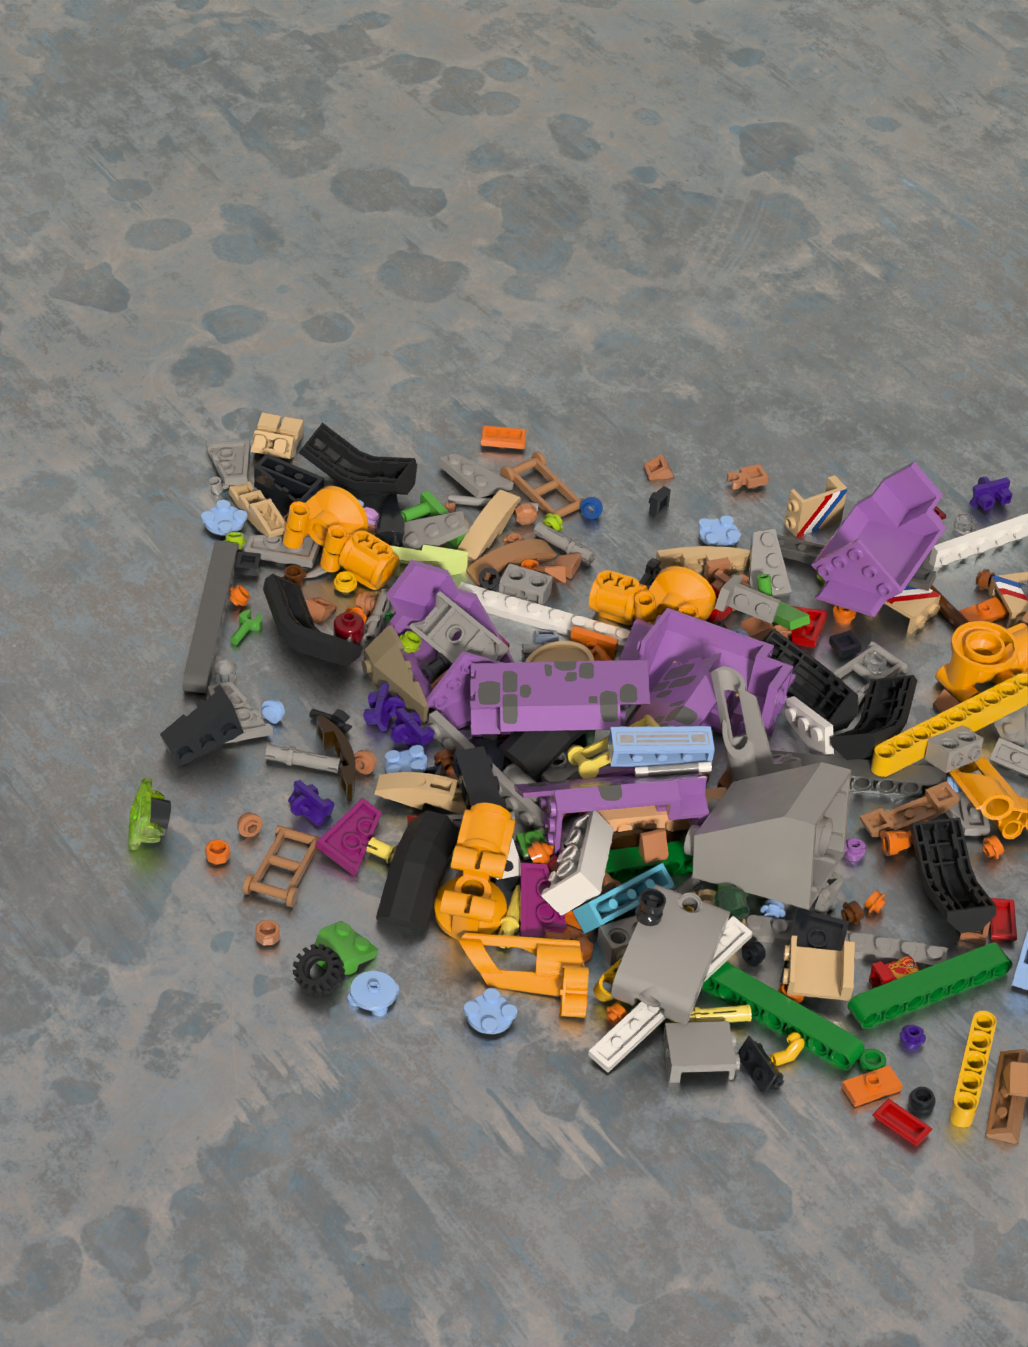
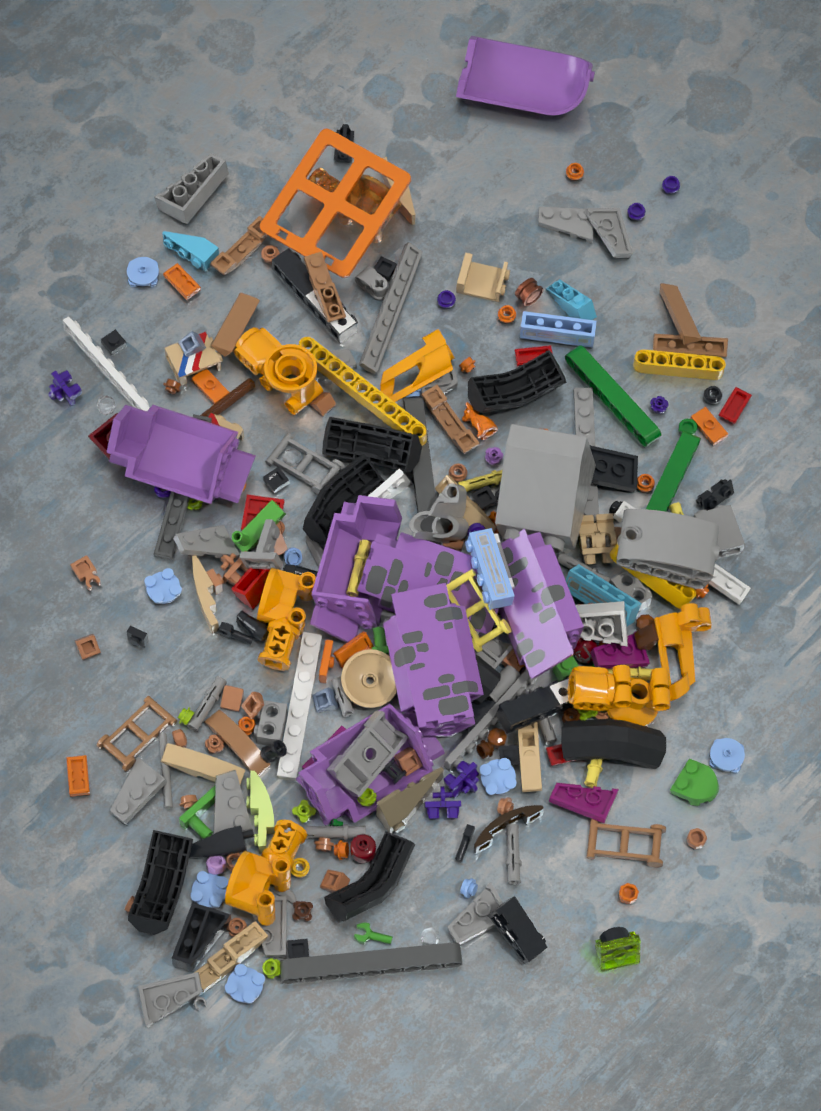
camera: 100 degrees left, 20 degrees up
orange plate [229,584,251,606] -> none
nougat plate [237,812,262,837] -> none
tan hips [251,413,304,459] -> none
dark purple hips [288,780,334,827] -> none
black tyre [292,944,345,996] -> none
light blue piece [463,988,518,1034] -> none
orange plate [526,841,554,864] -> none
blue plate [580,497,603,519] -> none
black wheel [636,888,666,926] -> none
clear green head [713,885,749,923] -> none
yellow arm [770,1032,805,1066] -> none
tan panel [782,935,855,1001] -> none
tan panel [784,475,848,537] -> none
red leg [869,956,920,988] -> none
light grey brick [925,725,984,773] -> none

